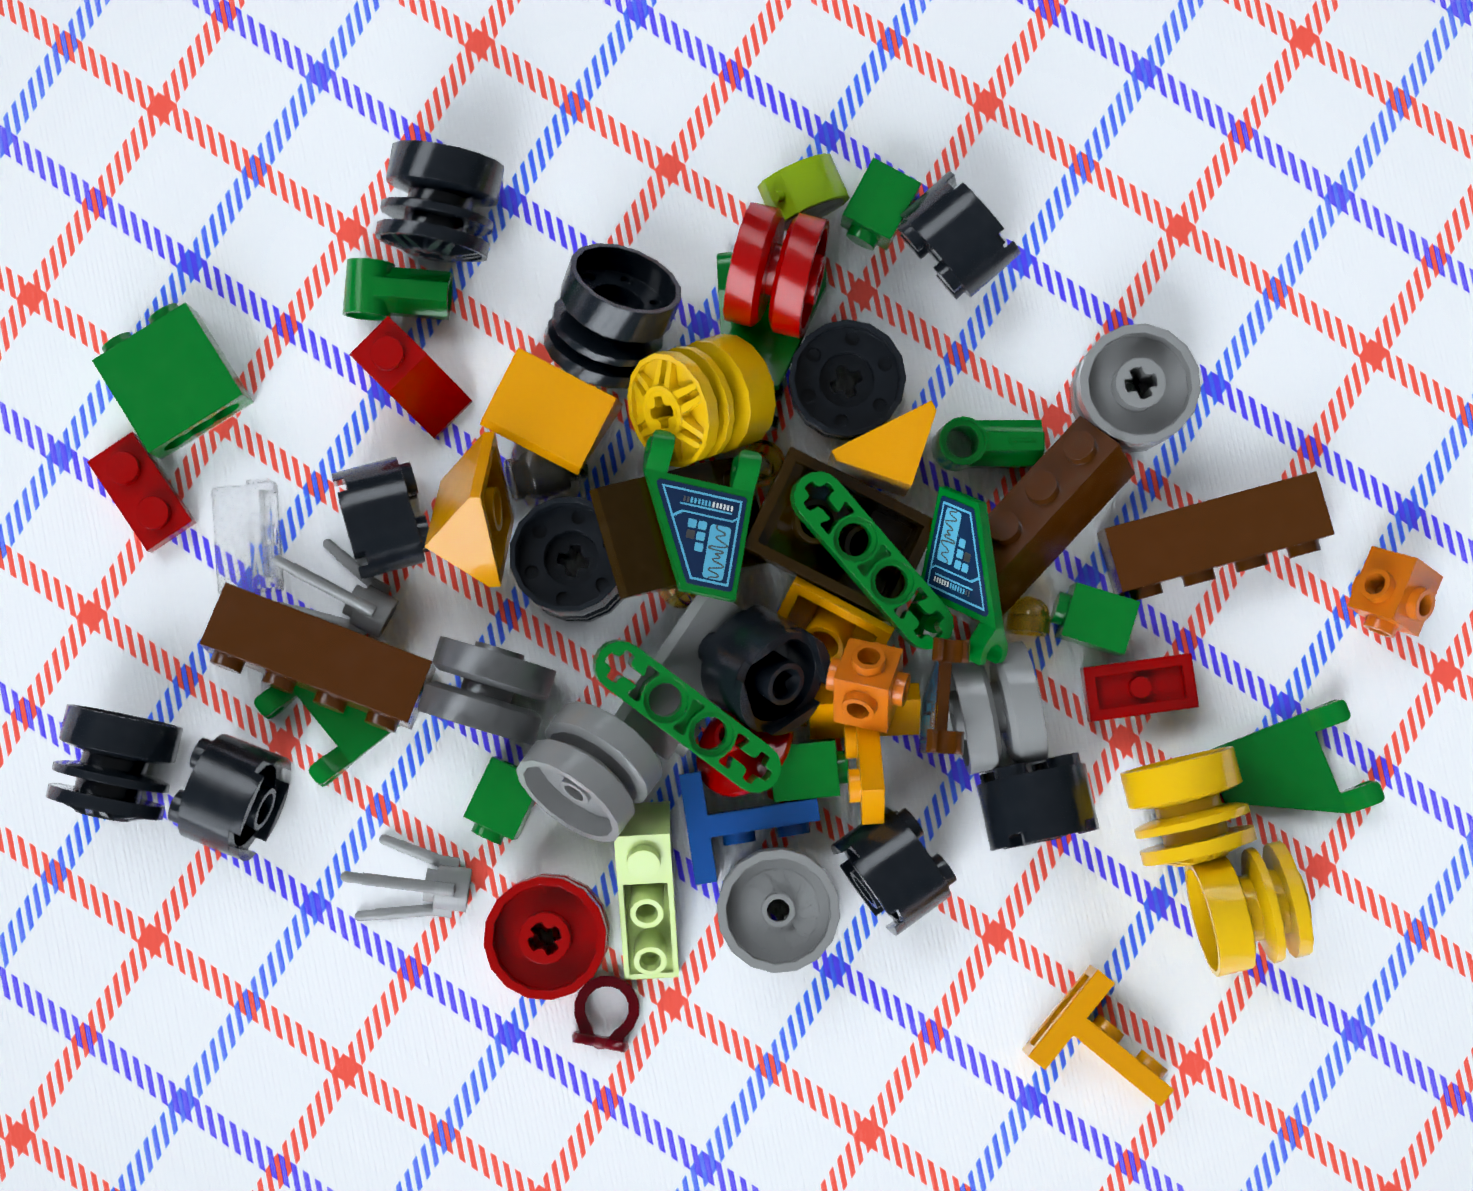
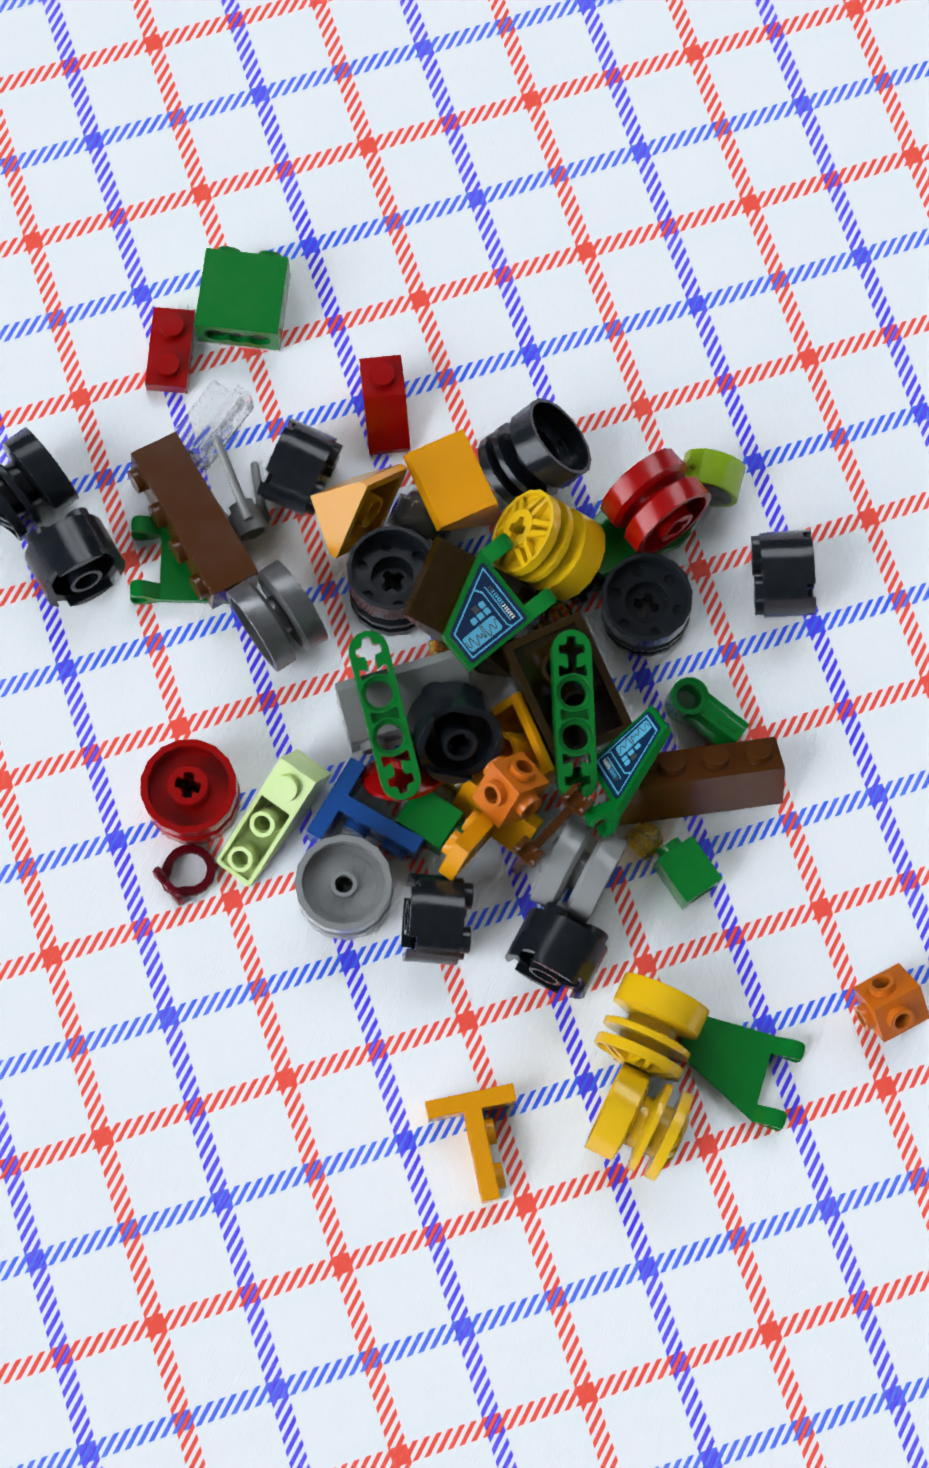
camera: 35 degrees right, 10 degrees down
light grey plant [340,834,472,921] -> none
green piece [342,258,453,321] -> none
black wheel [375,140,504,263] -> none
green brick [463,756,535,845] -> none
light grey wheel [516,701,663,842] -> none
light orange slope [827,400,937,497] -> none
green brick [840,157,921,251] -> none
light grey wheel [1069,323,1201,453] -> none
red plate [1080,653,1199,722] -> none
reddish brown brick [1097,471,1335,600] -> none

